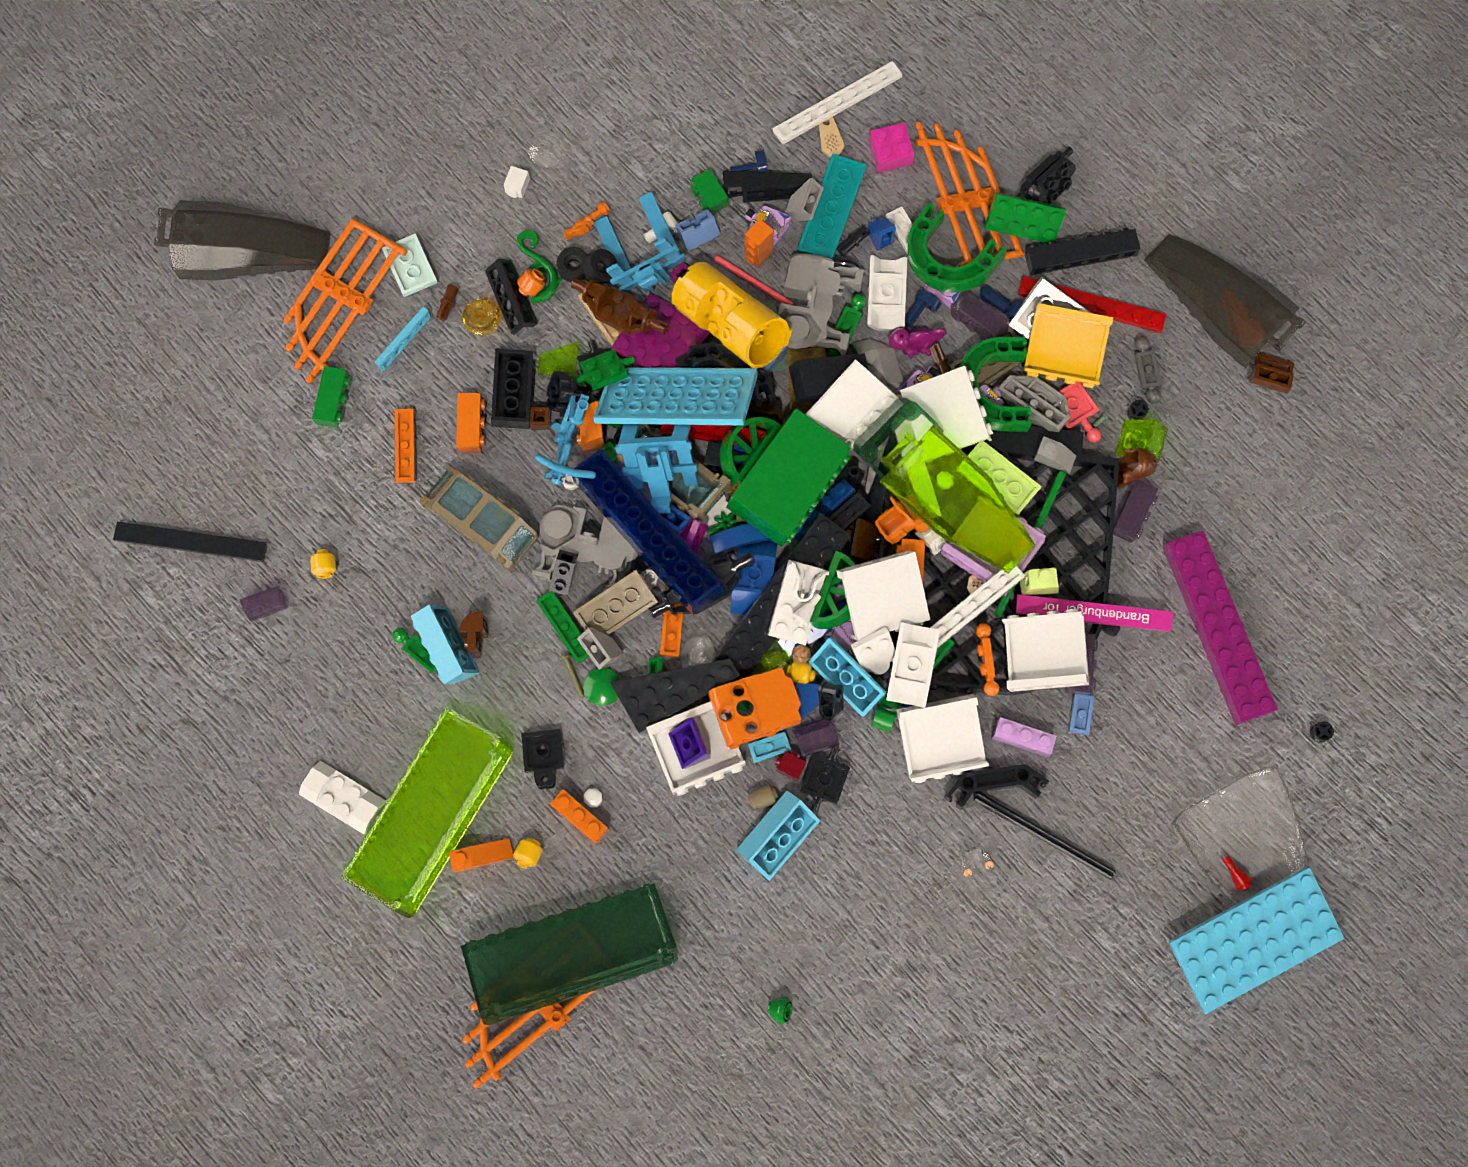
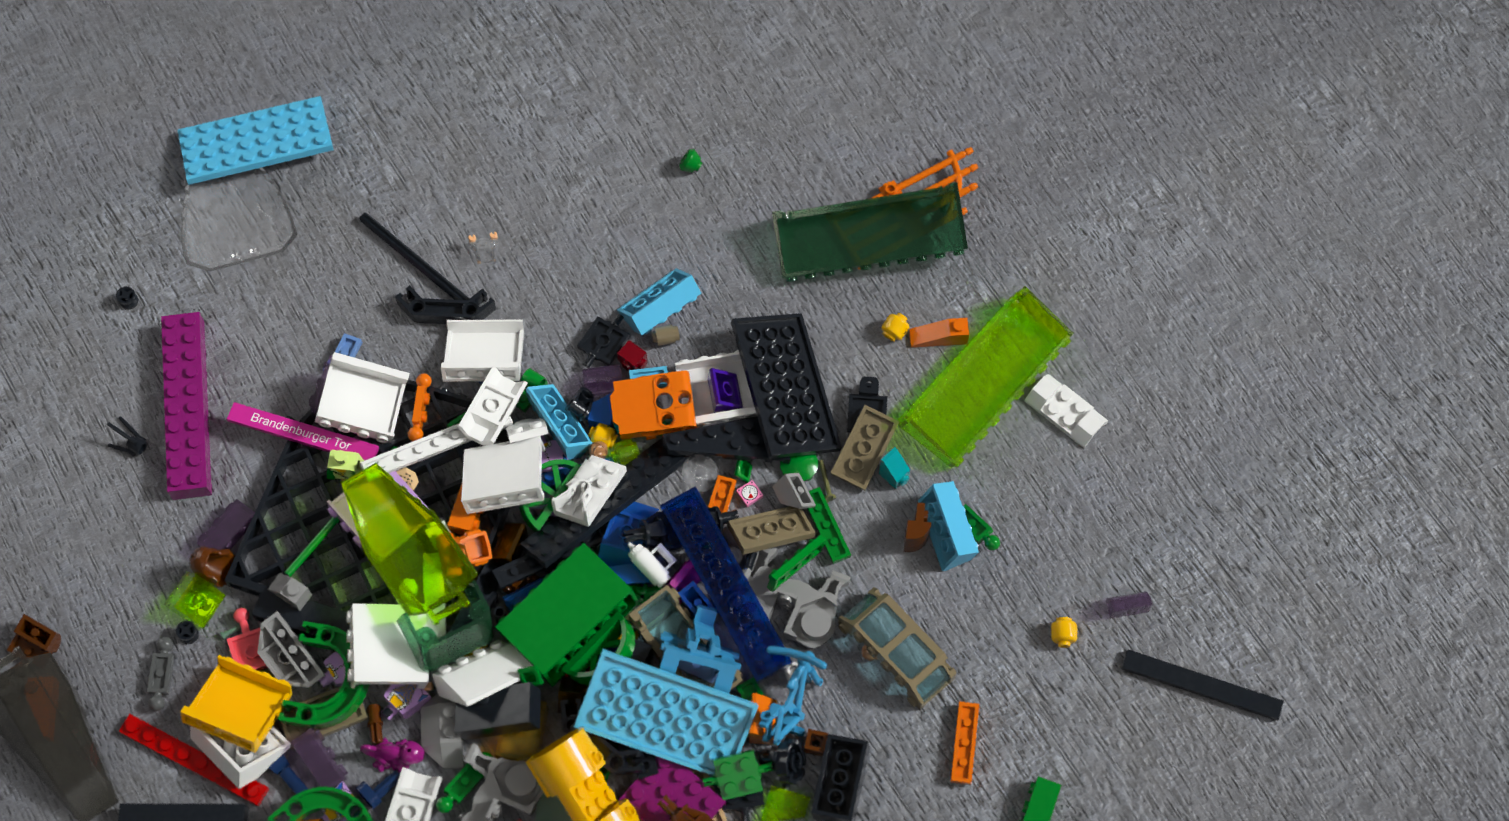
camera: 170 degrees left, 10 degrees down
orange brick [456,393,486,453] -> none
brick [549,550,578,596] -> none
orange brick [550,789,609,845] -> none
white tile [584,788,603,808] -> none
yellowish green plate [957,441,1042,517] -> none
lavender brick [991,717,1057,758] -> none
red cone [1222,856,1253,892] -> none
none -> black plant [107,416,147,456]
none -> green slope [517,665,544,686]
none -> white piece [628,543,677,588]
none -> black plate [731,313,842,459]
none -> tile [736,480,763,507]
none -> green plate [767,535,826,592]
none -> dark tan plate [830,405,899,491]
none -> teal slope [879,447,910,489]

